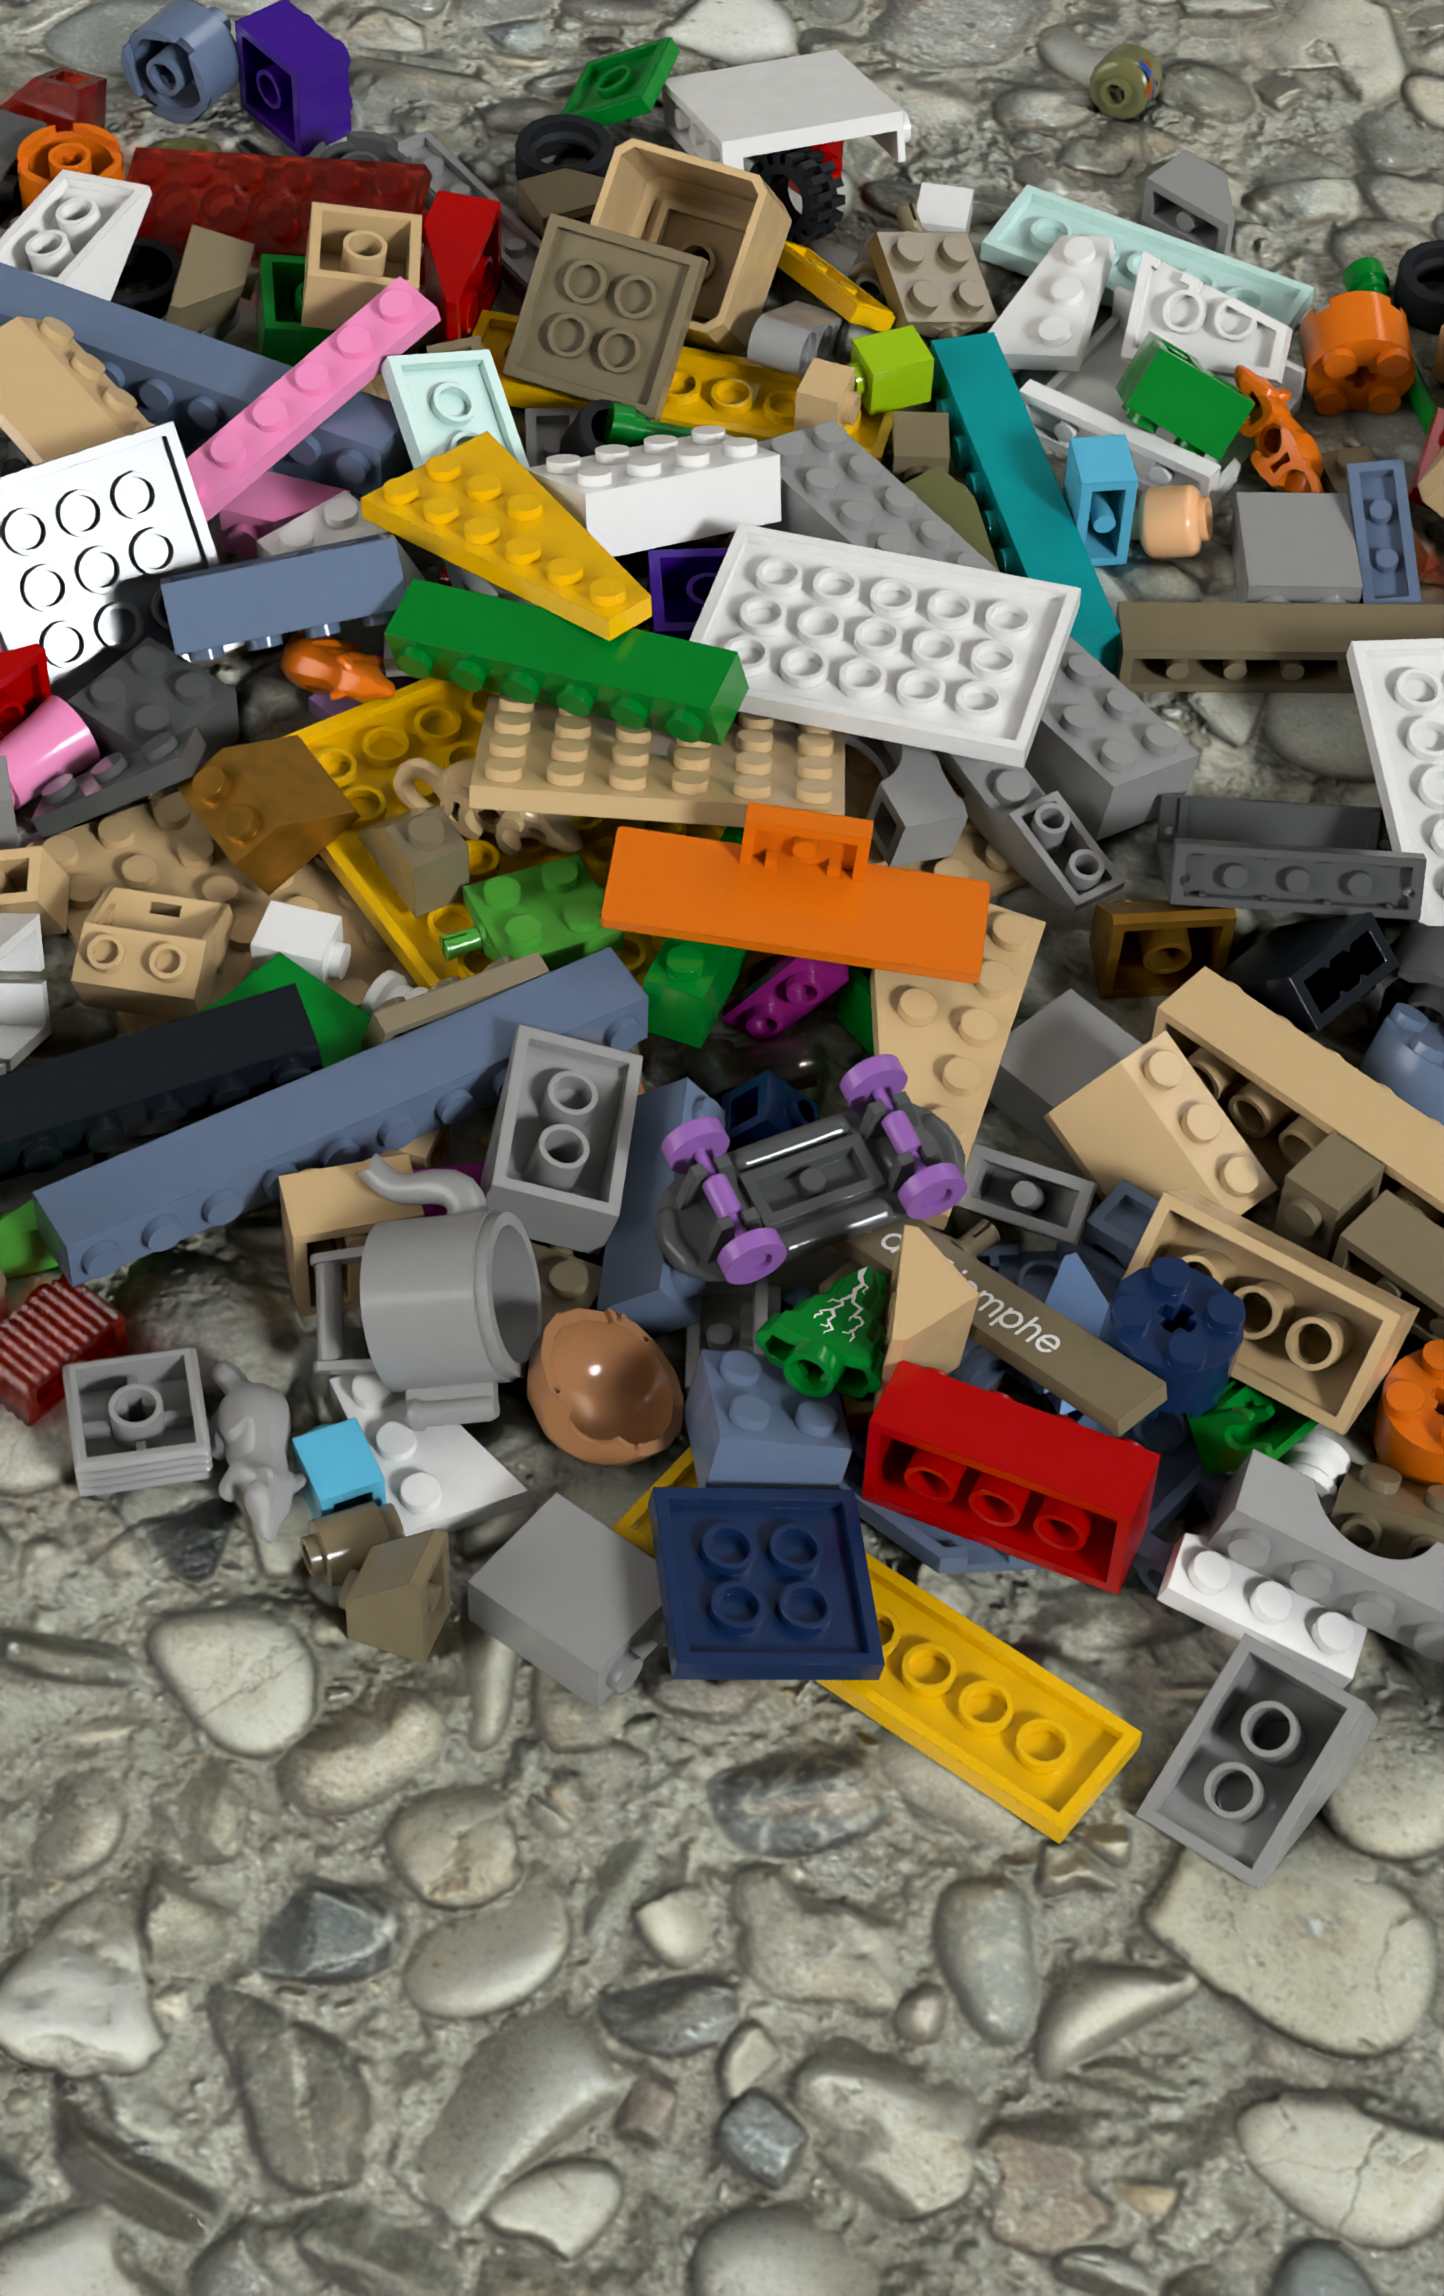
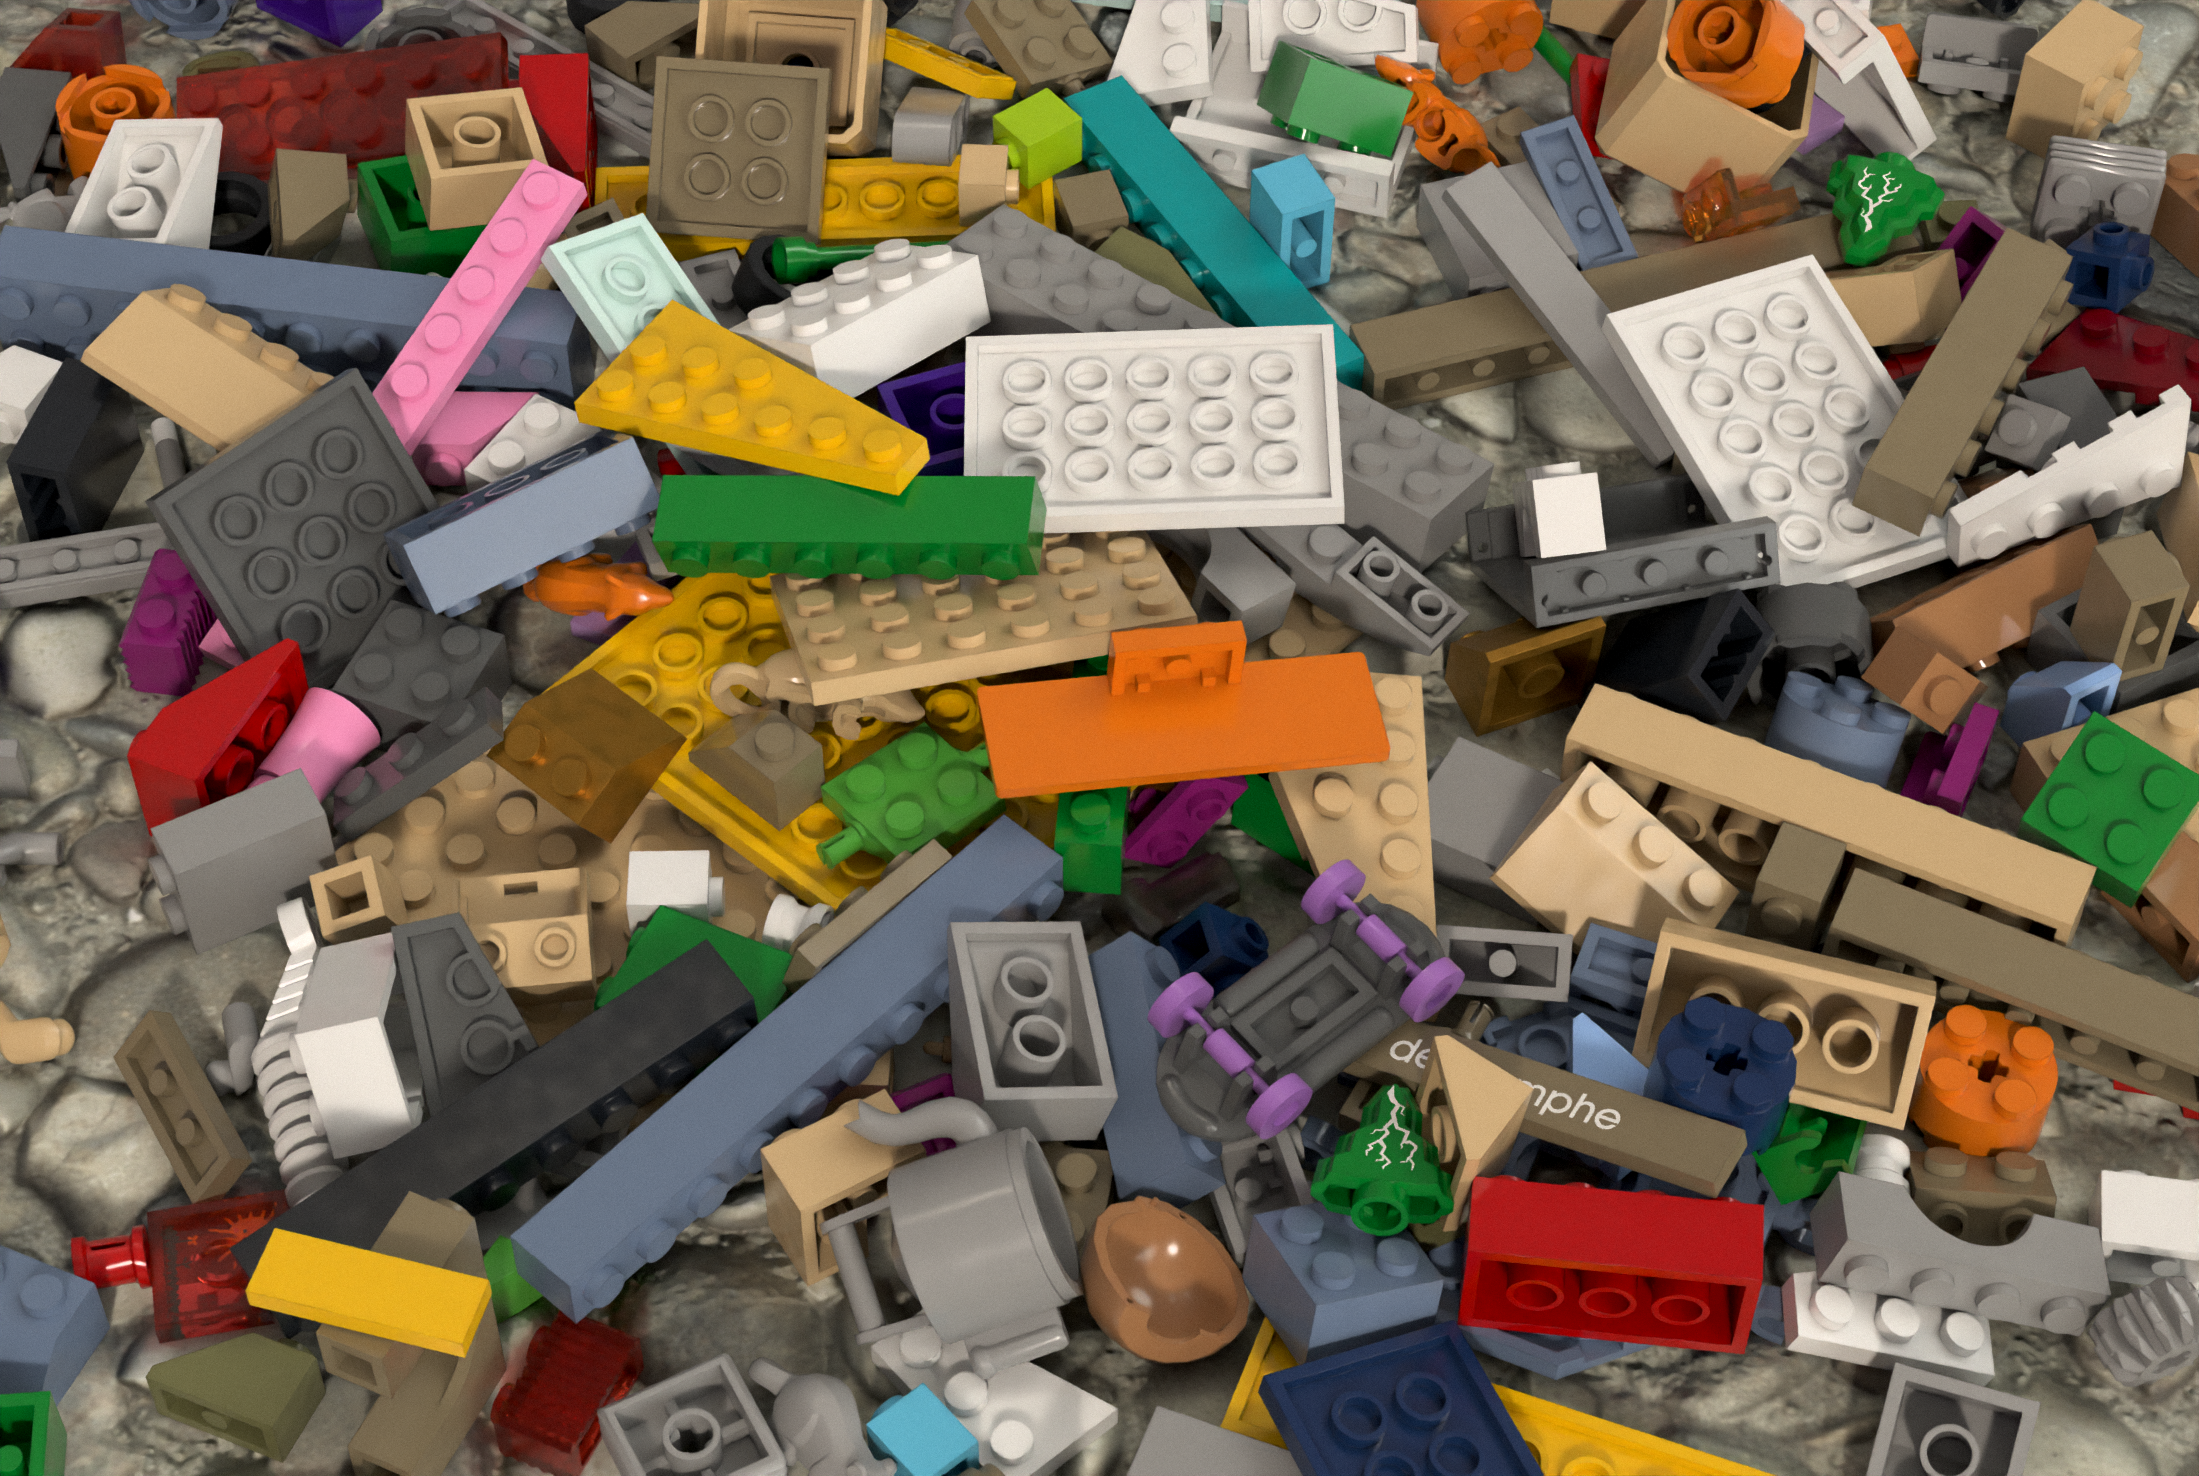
camera: 15 degrees left, 0 degrees up
light nougat head [1130,484,1213,559] -> none
none -> dark grey wing [391,912,540,1118]
none -> light grey tile [1441,161,1675,470]
none -> white arch [1512,461,1606,558]

